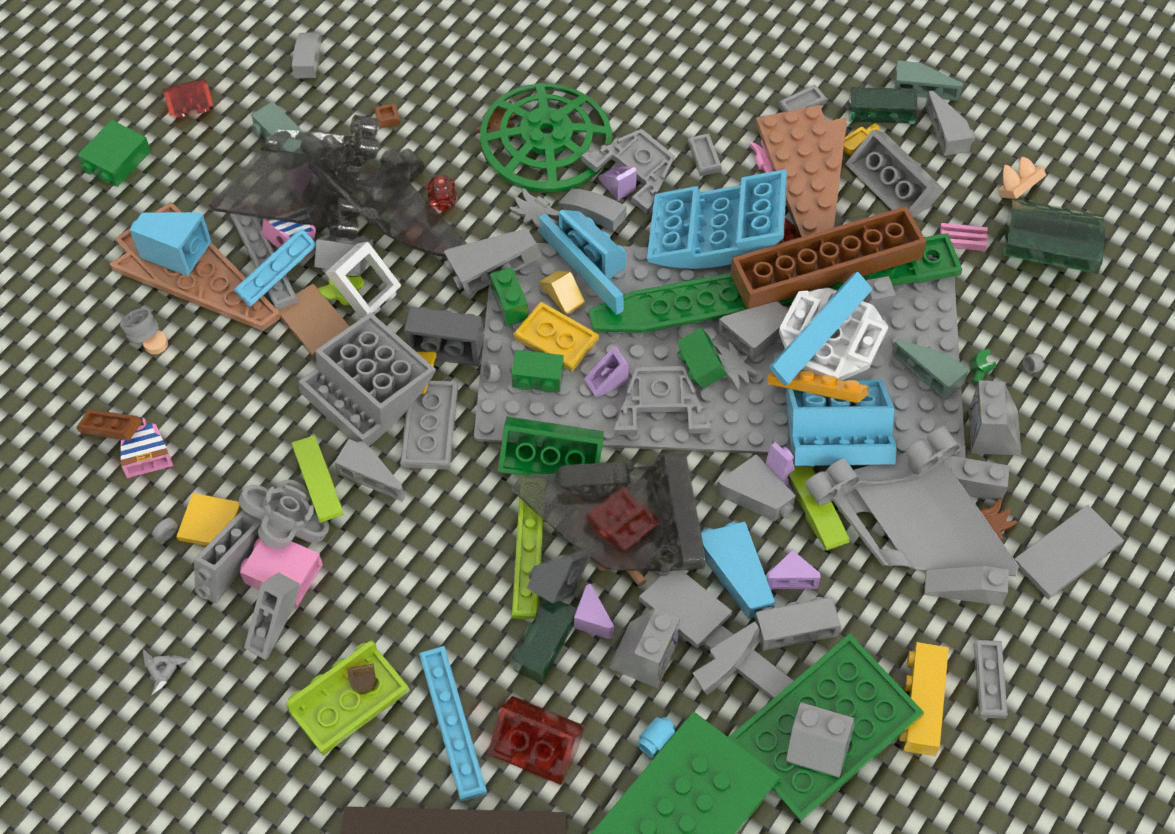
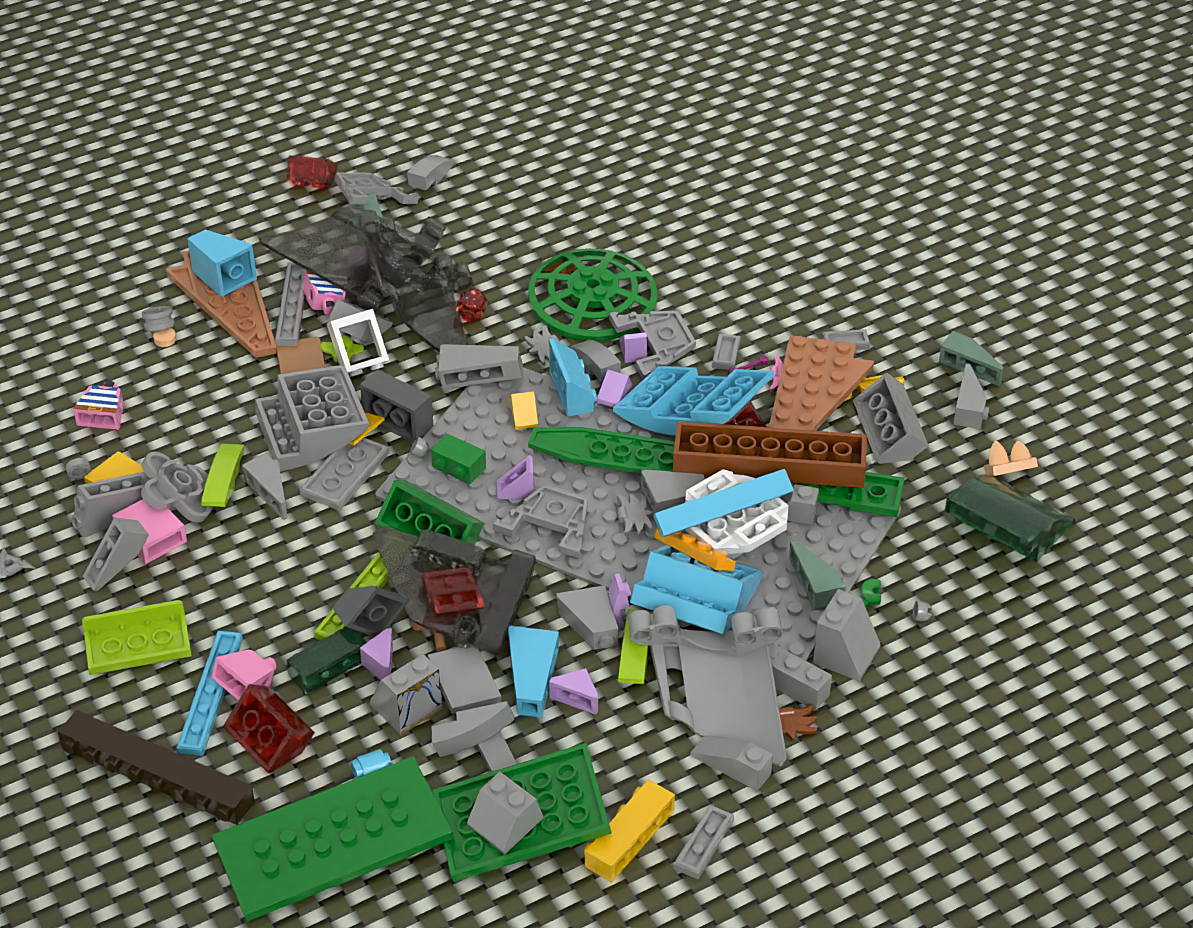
camera: 25 degrees right, 15 degrees down
dark orange tile [76,409,142,441] -> none
green brick [77,120,151,187] -> none
medium azure tile [233,228,316,308] -> none
clear orange tile [347,663,377,694] -> none
dark orange tile [374,103,401,129] -> none
green brick [490,267,529,326] -> none
yellow tile [513,302,599,372] -> none
medium azure tile [538,214,624,315] -> none
green brick [677,327,728,389] -> none
light grey brick [754,597,841,651] -> none
clear green brick [848,87,918,124] -> none
bright pink tile [940,223,988,251] -> none
light grey tile [1014,505,1124,600] -> none
none -> bright pink torso [211,649,276,705]
none -> light grey wing [335,173,419,205]
none -> lavender slope [597,370,633,407]
none -> magenta hinge [728,356,768,374]

